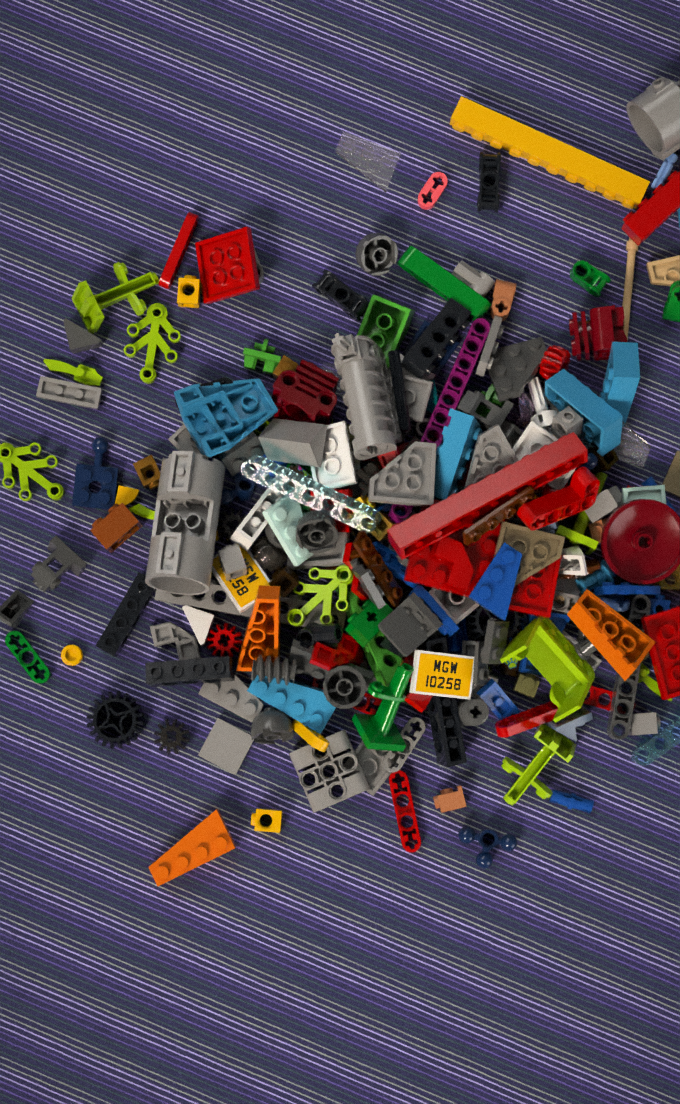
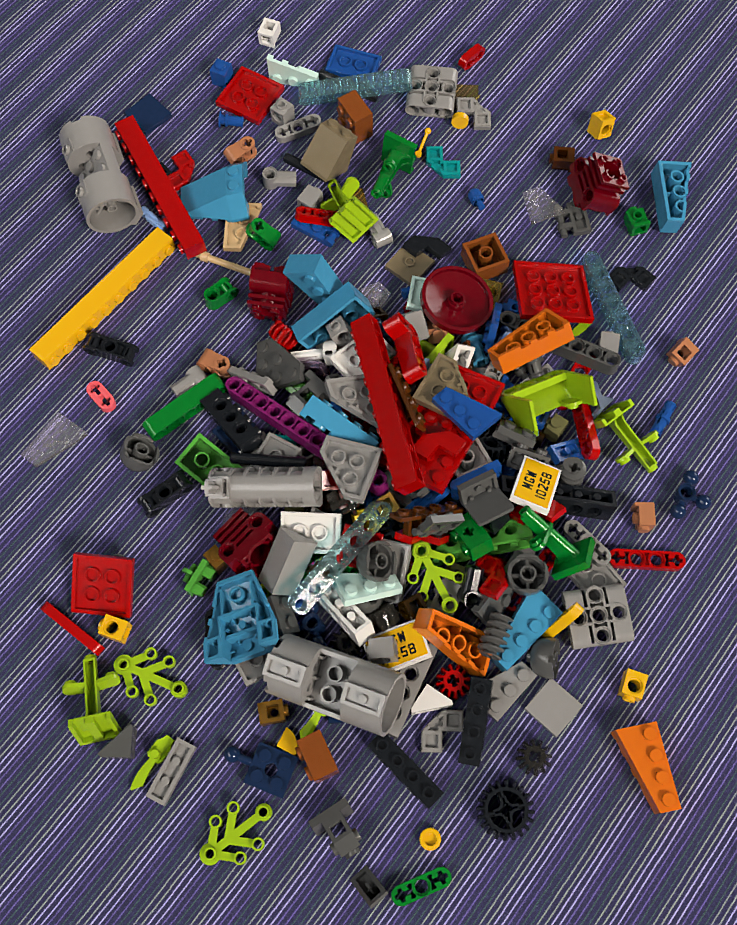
camera: 70 degrees left, 15 degrees down
none -> nougat brick [666,337,699,367]

